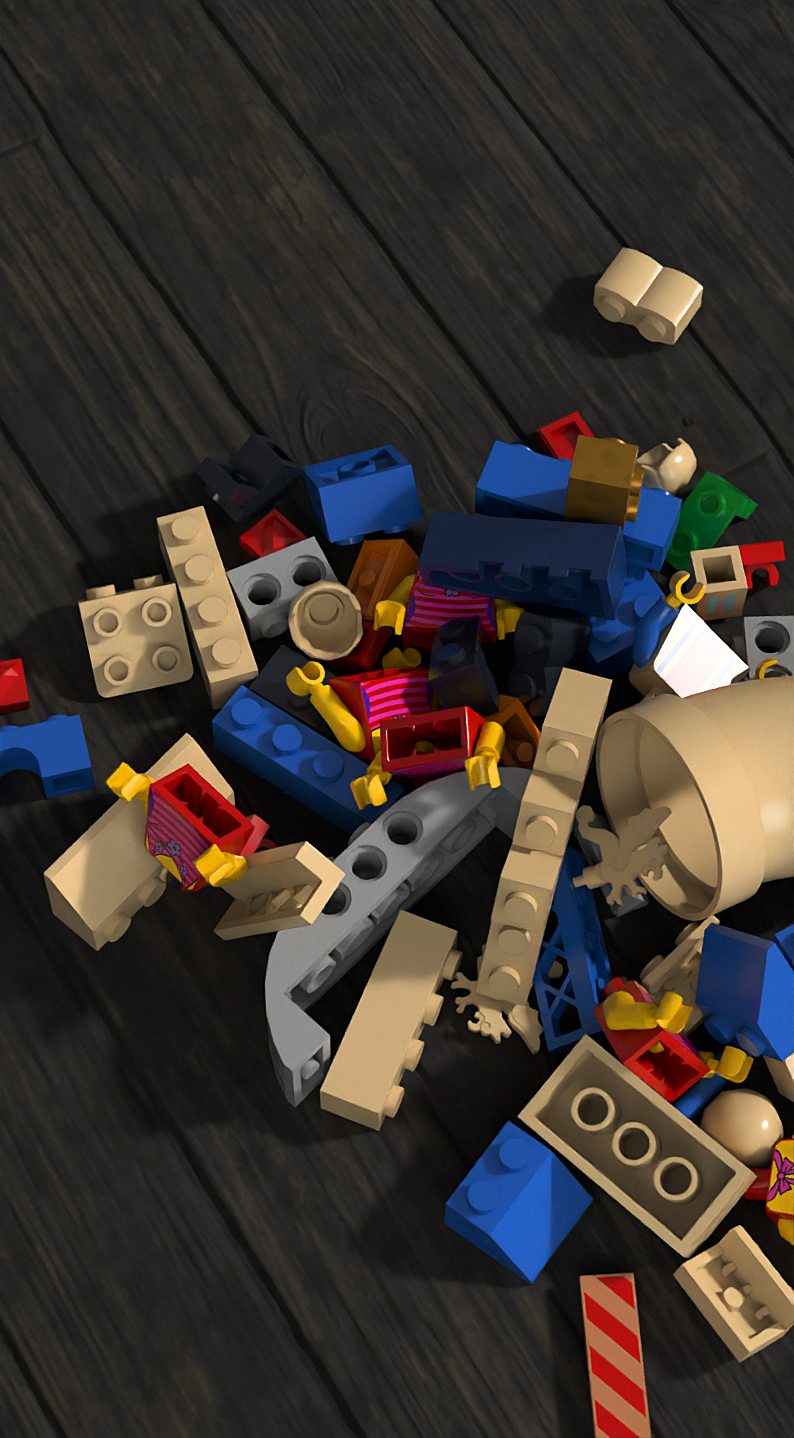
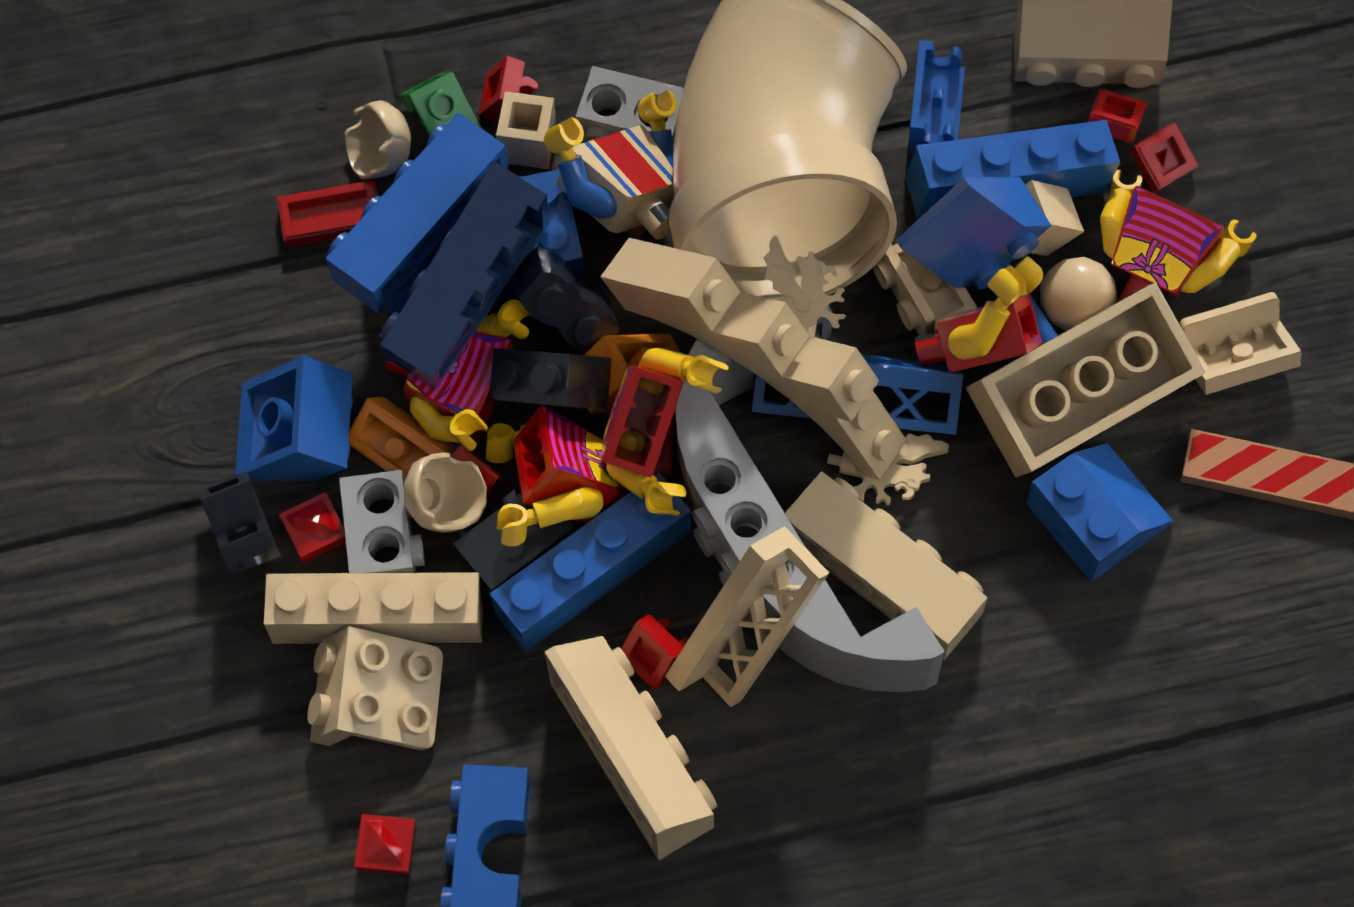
camera: 70 degrees left, 5 degrees up
torso [105,762,255,892] -> none
pearl gold brick [564,435,645,534] -> none
tan brick [594,248,703,345] -> none

